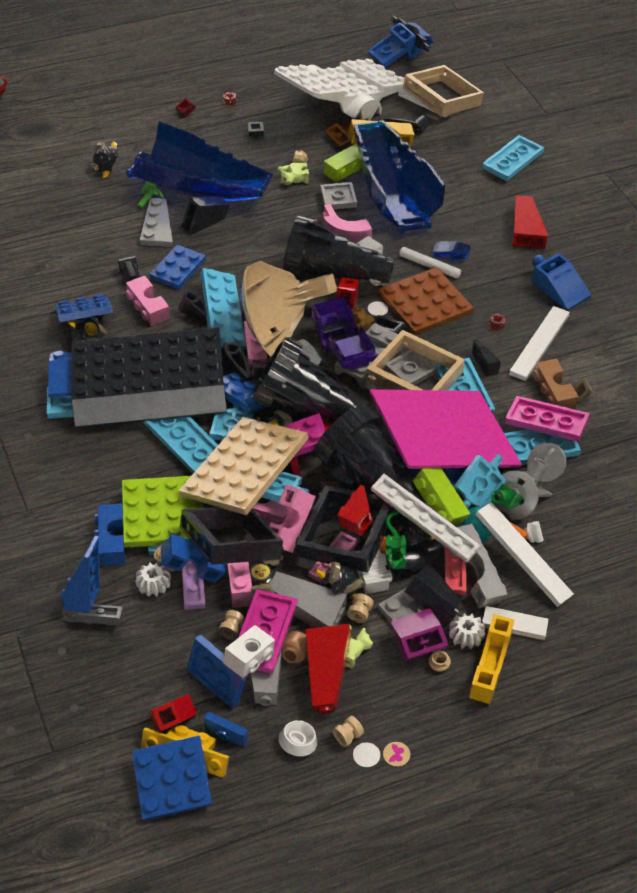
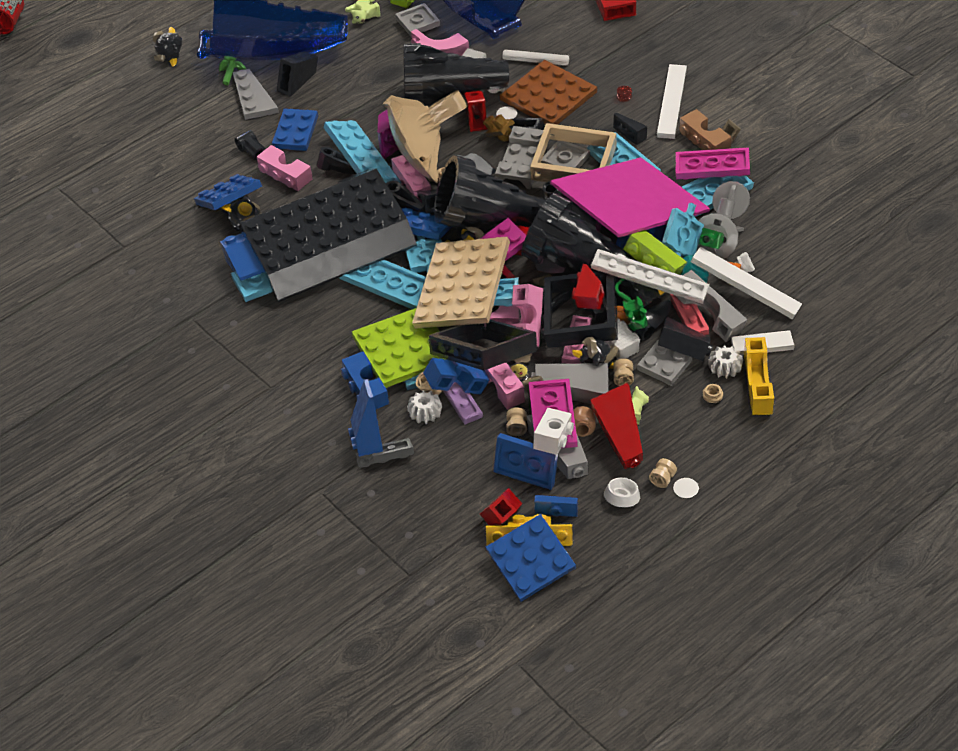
camera: 15 degrees left, 0 degrees up
dark purple piece [312,297,378,370] -> none
tan sticker [383,742,410,766] -> none
magenta slope [390,608,448,663] -> none
clear blue slope [432,241,471,260] -> none
blue slope [531,253,591,311] -> none

